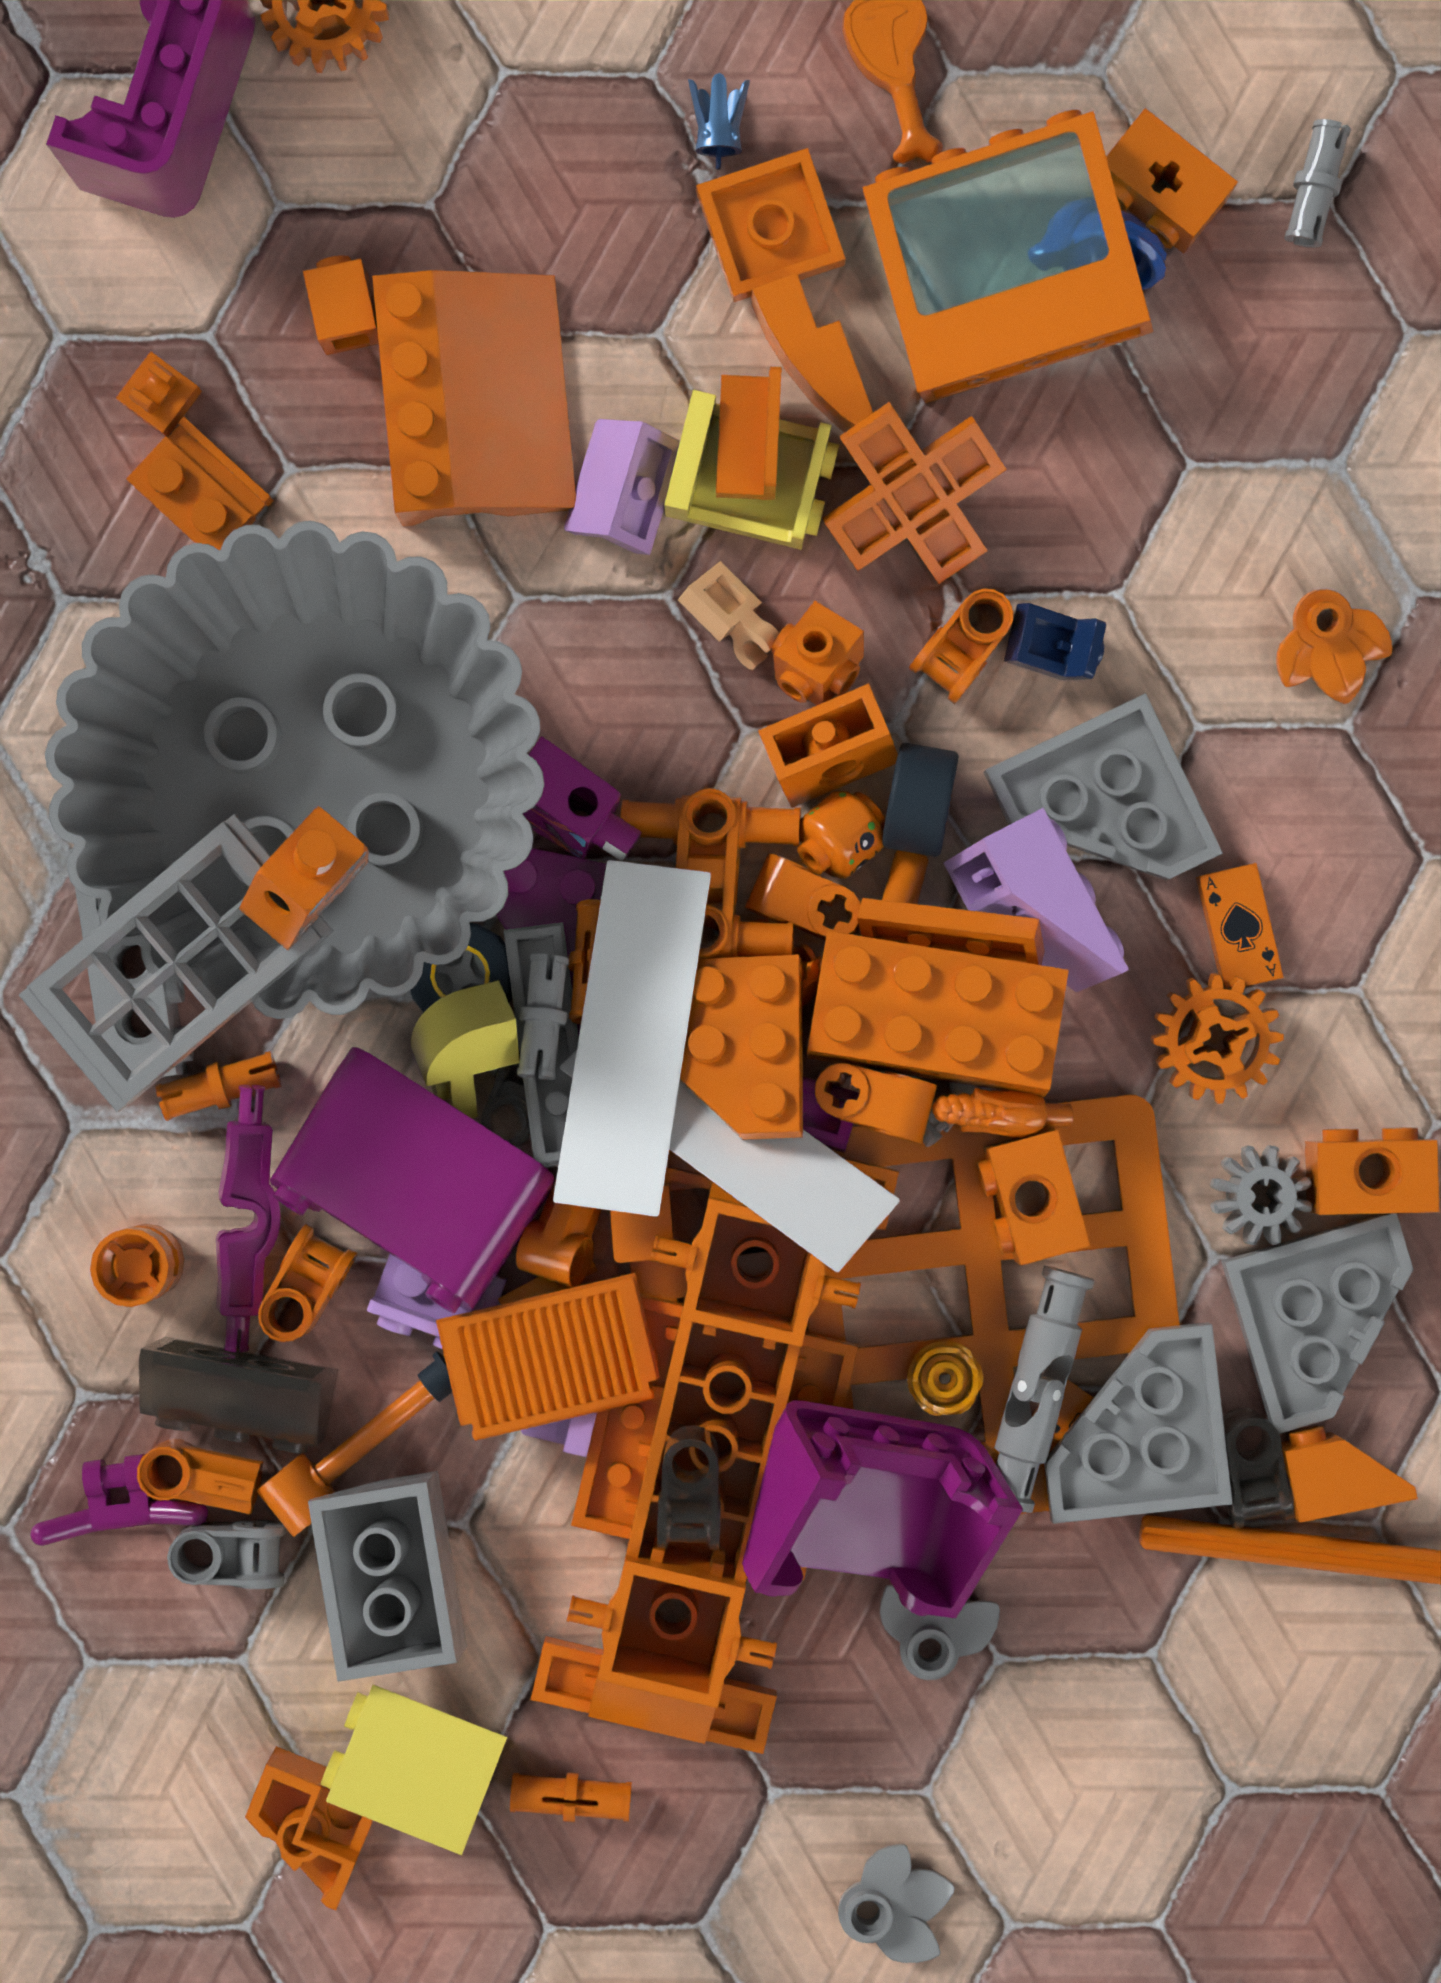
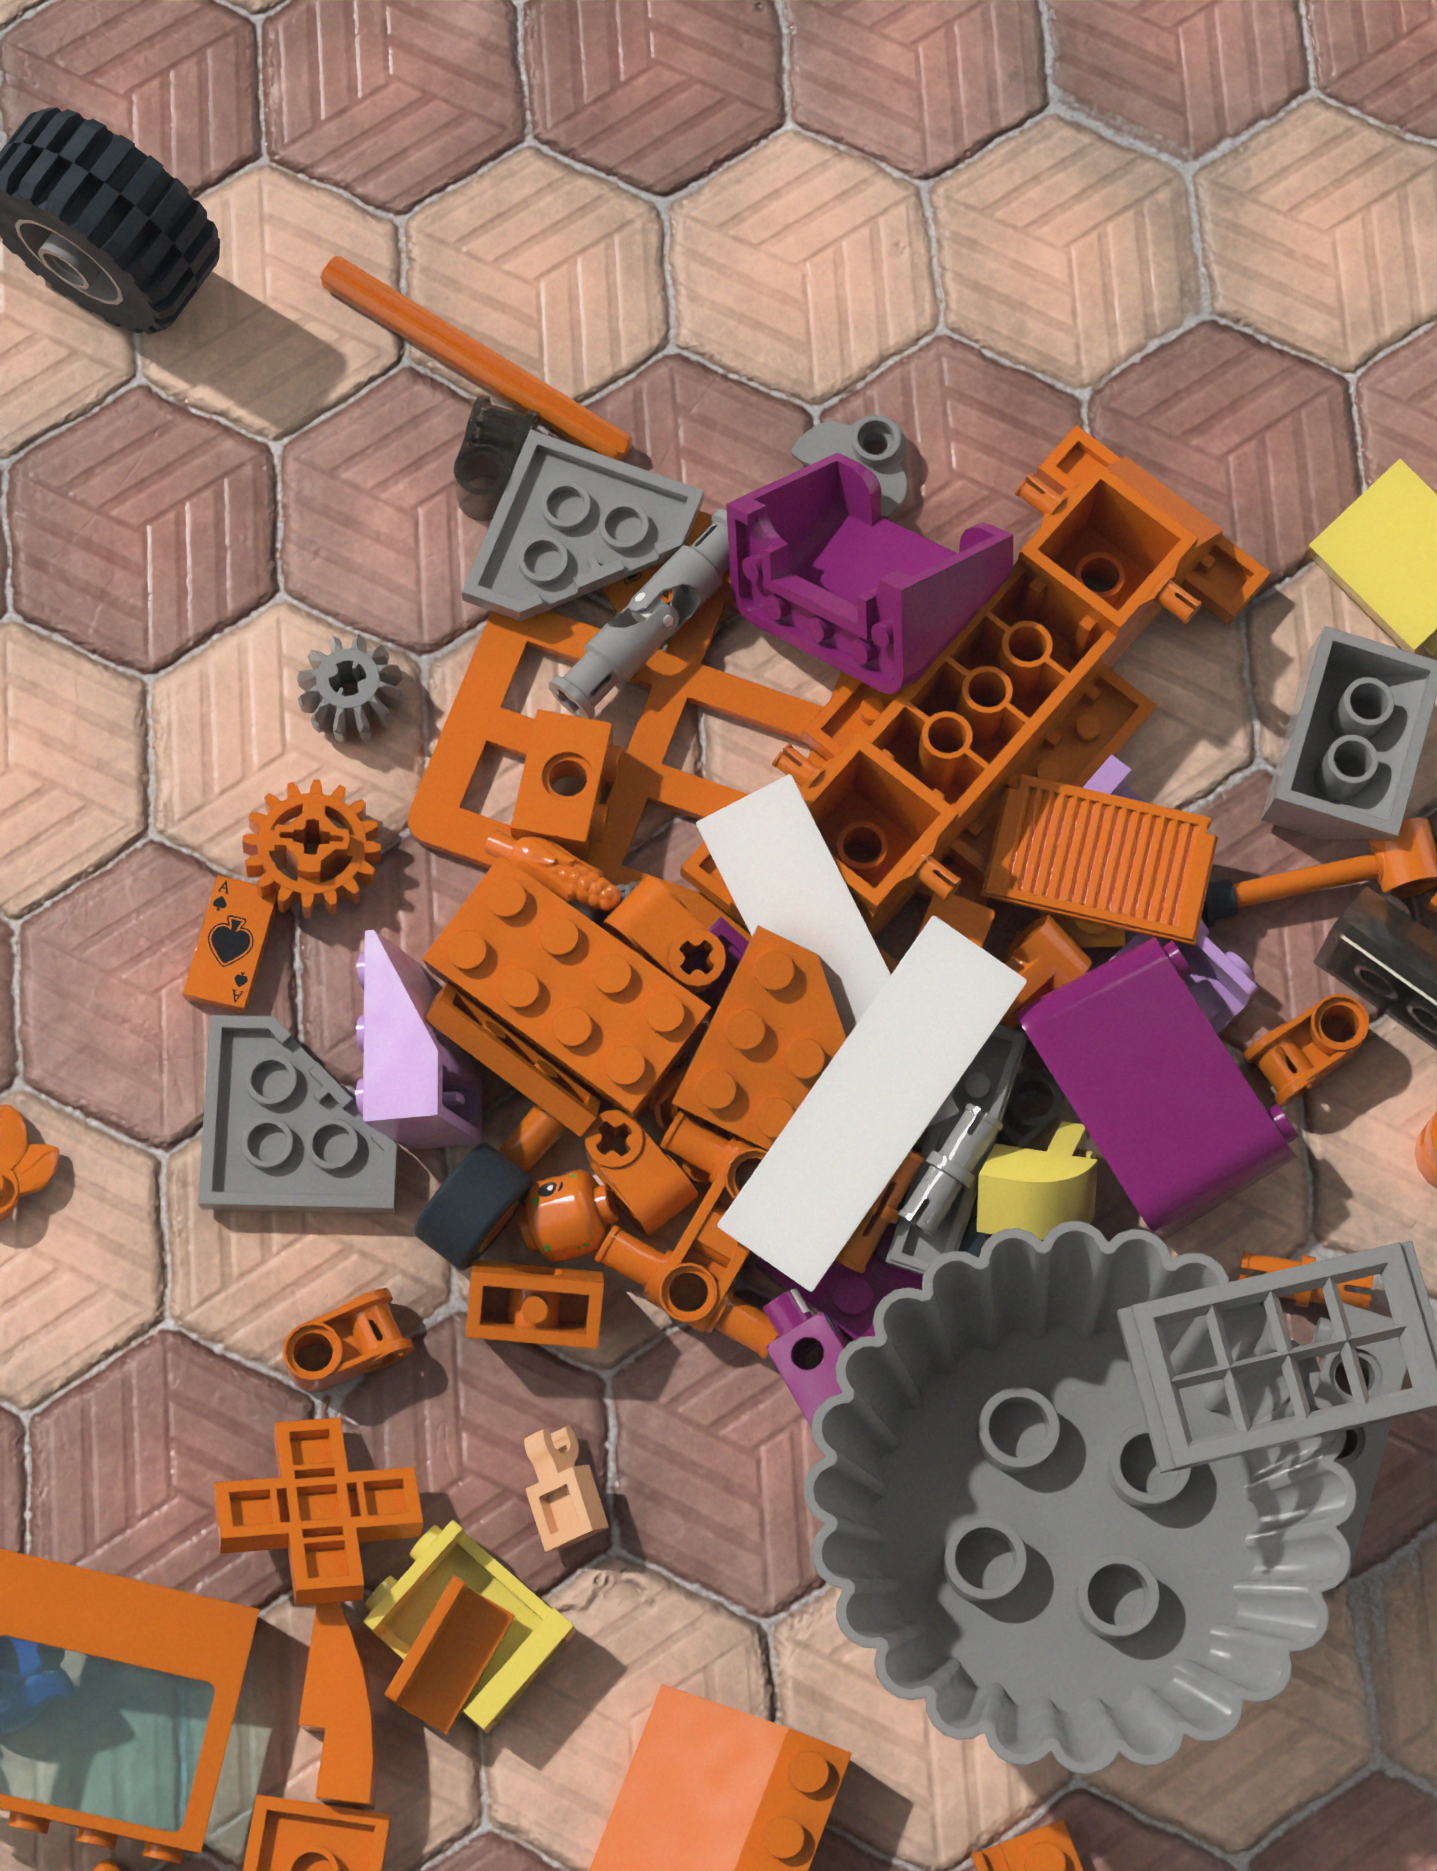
camera: 155 degrees left, 15 degrees down
magenta piece [215,1085,281,1352] -> none
orange torso [239,806,369,950] -> none
orange pin [509,1772,632,1822] -> none
lavender panel [564,419,680,555] -> none
clear smoke piece [657,1425,721,1550] -> none
orange brick [772,600,864,705] -> none
light grey plate [838,1844,955,1963] -> none
light orange plate [907,1341,983,1416] -> none
dark blue bracket [1004,603,1106,680] -> none
light grey plate [1221,1213,1413,1435] -> none
orange slope [1274,1426,1418,1523] -> none
orange brick [1305,1127,1439,1215] -> none

